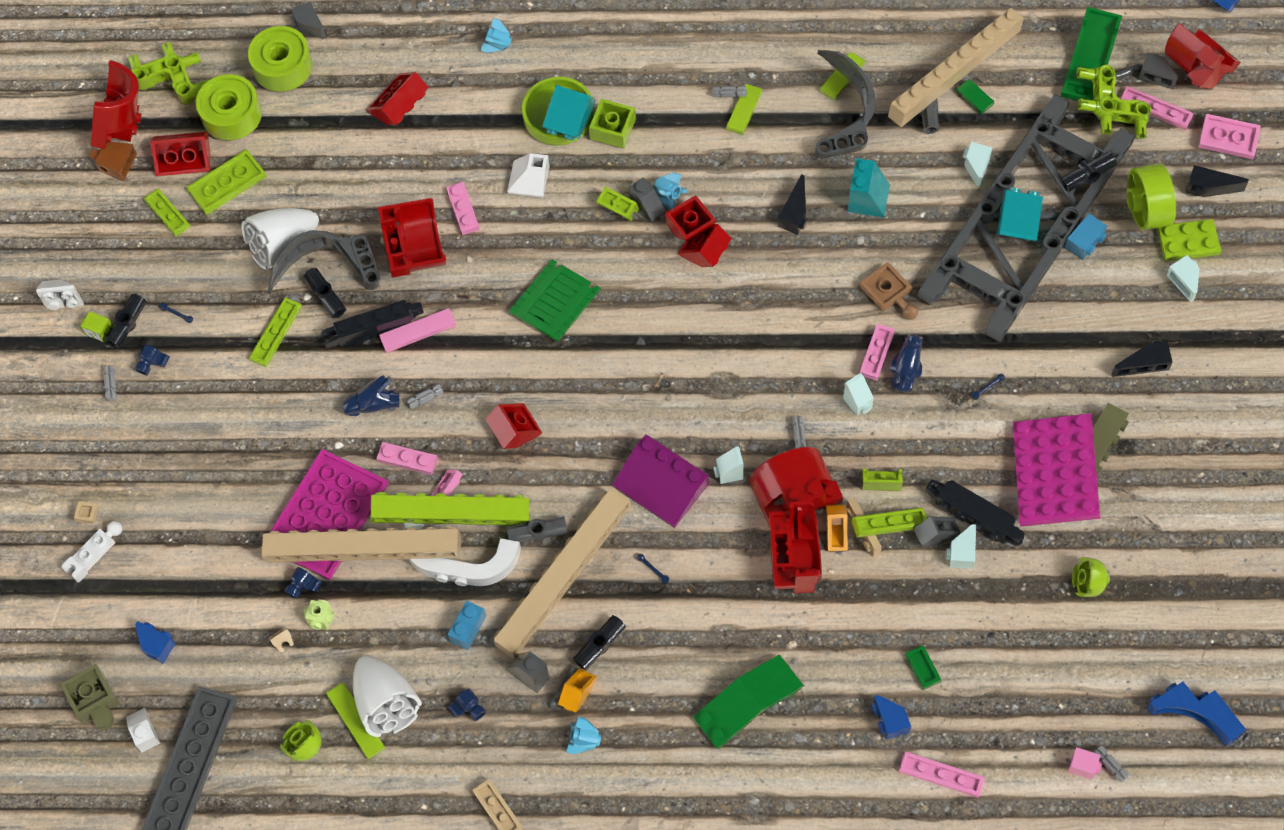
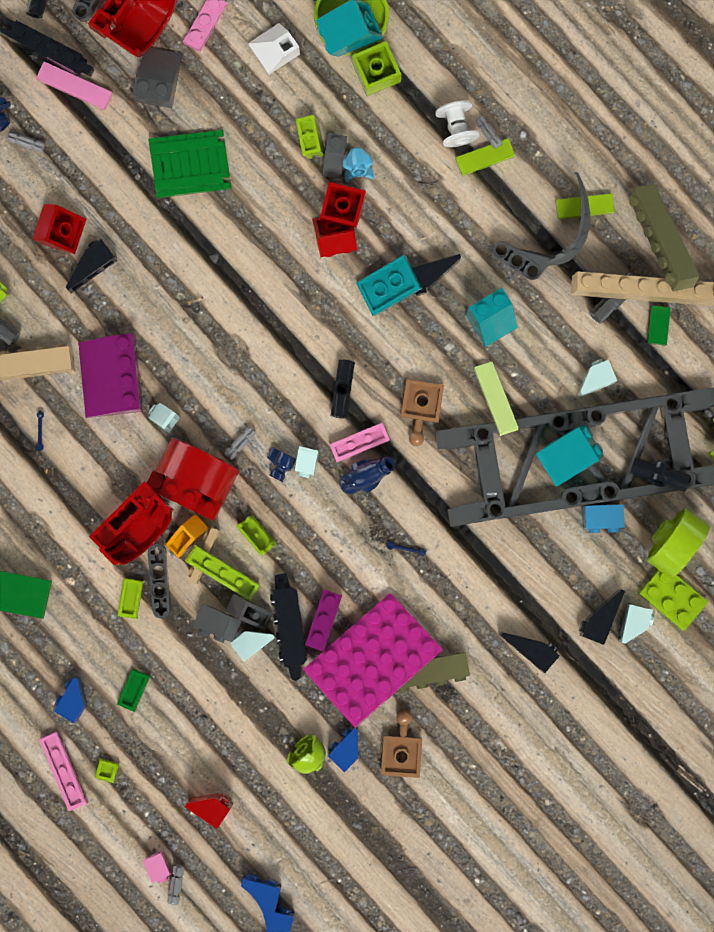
camera: 40 degrees right, 20 degrees up
none -> black slope [66,239,117,294]
none -> lime tile [95,758,120,783]
none -> lime tile [117,578,144,619]
none -> dark grey slope [132,48,183,109]
none -> dark grey beam [148,544,171,619]
none -> red slope [184,793,233,829]
none -> dark grey brick [193,604,241,643]
none -> dark blue piece [267,447,297,482]
none -> magenta brick [305,590,342,651]
none -> blue slope [328,727,358,773]
none -> black piece [330,359,355,419]
none -> teal tile [356,255,422,316]
none -> medium nougat plate [381,709,422,778]
none -> white hose [435,100,480,147]
none -> yellowish green tile [474,362,518,436]
none -> black slope [579,589,625,645]
none -> olive brick [629,184,700,291]

